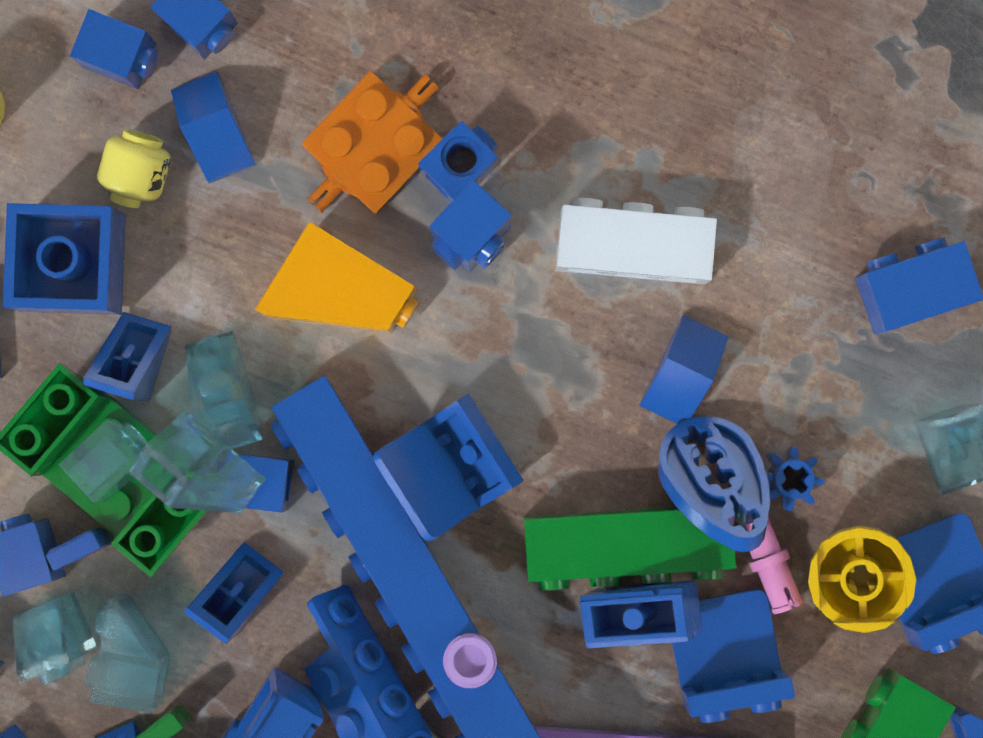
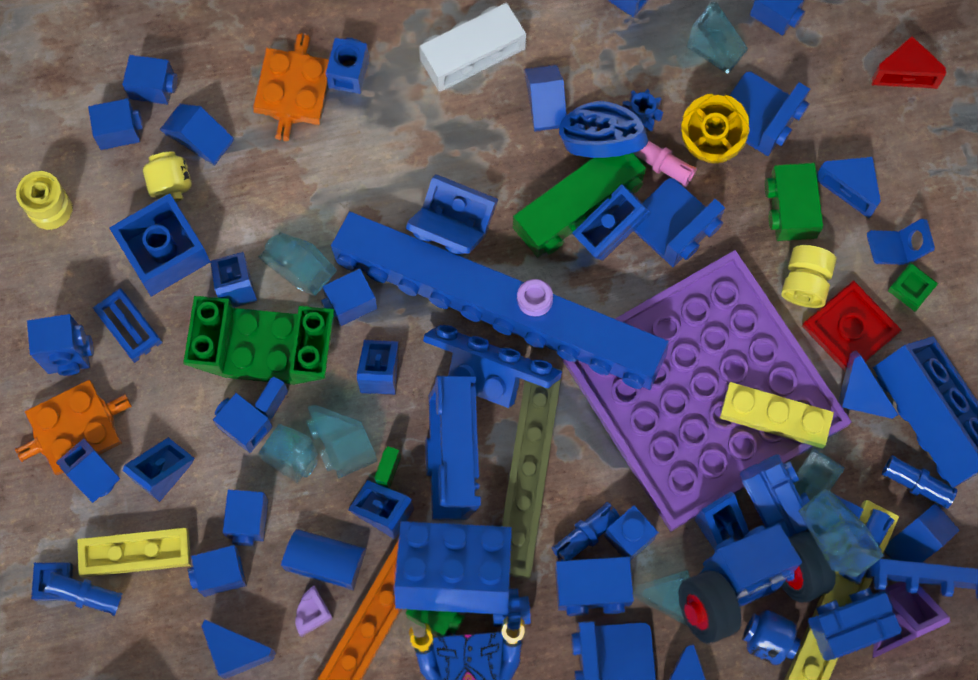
camera: 35 degrees left, 15 degrees down
clear light blue brick [59,421,152,504] -> none
clear light blue slope [130,410,266,513] -> none
light orange slope [255,222,419,333] -> none
blue brick [429,179,512,272] -> none

